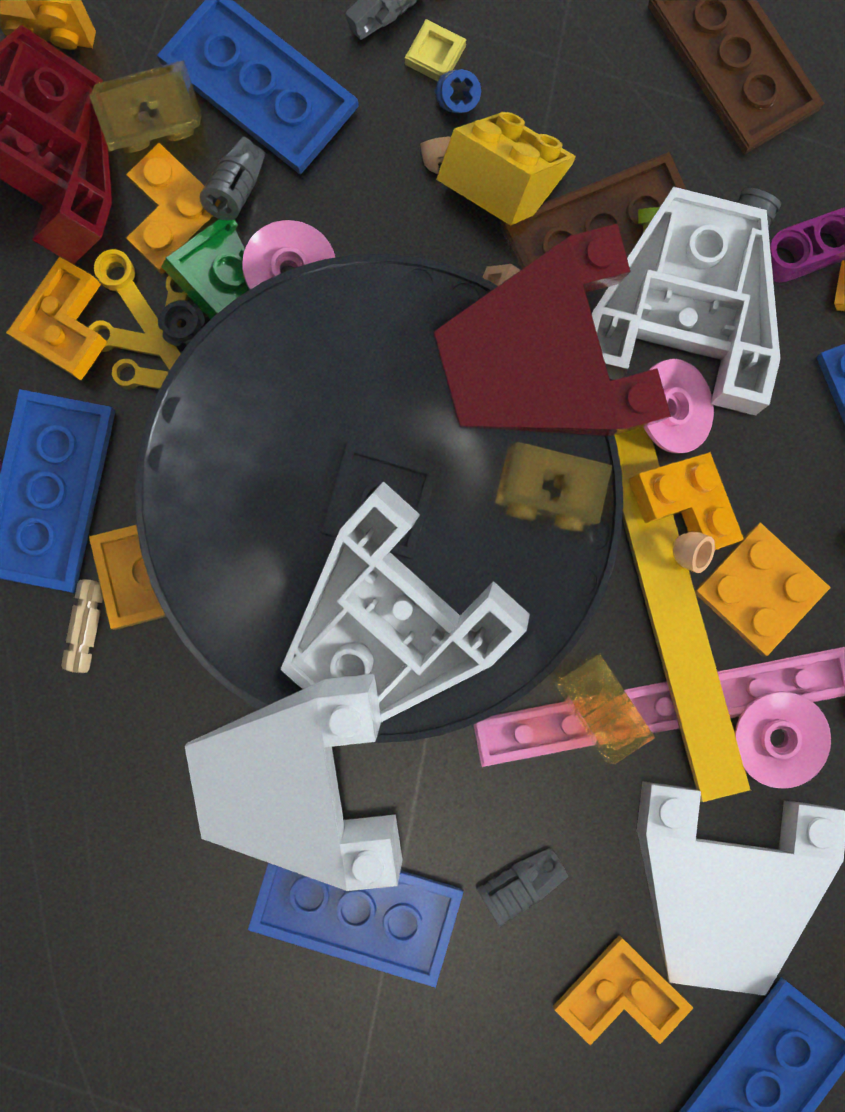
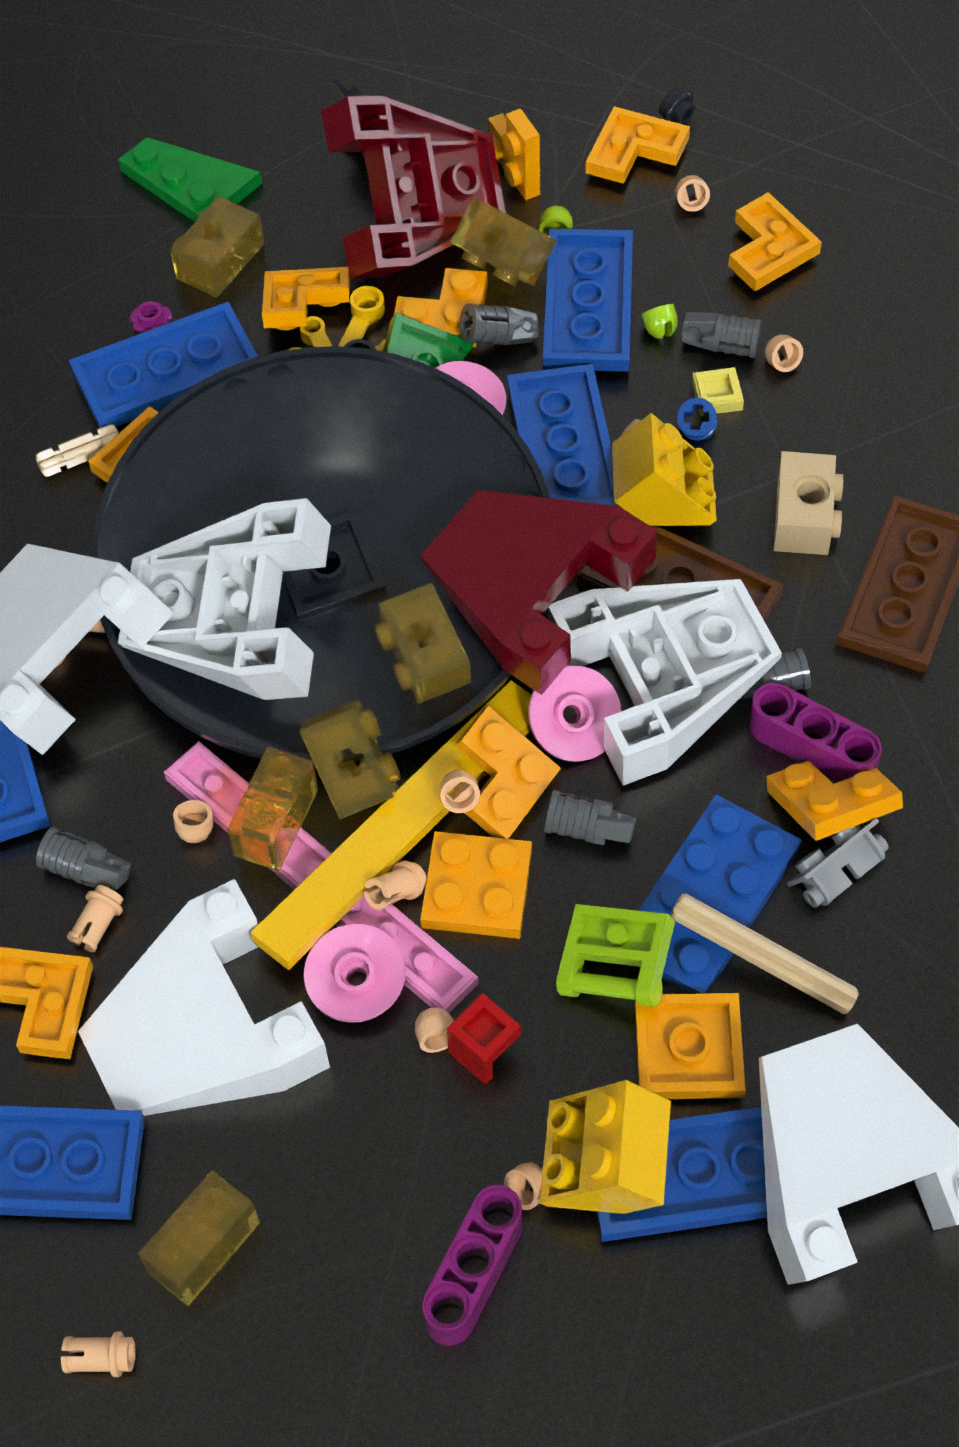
camera: 60 degrees right, 25 degrees down
none -> light nougat pin [67,885,123,952]
none -> light nougat hinge [173,800,213,843]
none -> clear yellow brick [299,699,401,819]
none -> light nougat pin [364,861,427,910]
none -> blue plate [507,364,622,508]
none -> lime hinge [539,205,573,241]
none -> dark grey hinge [544,790,636,845]
none -> lime hinge [641,304,678,339]
none -> tan brick [773,451,843,555]

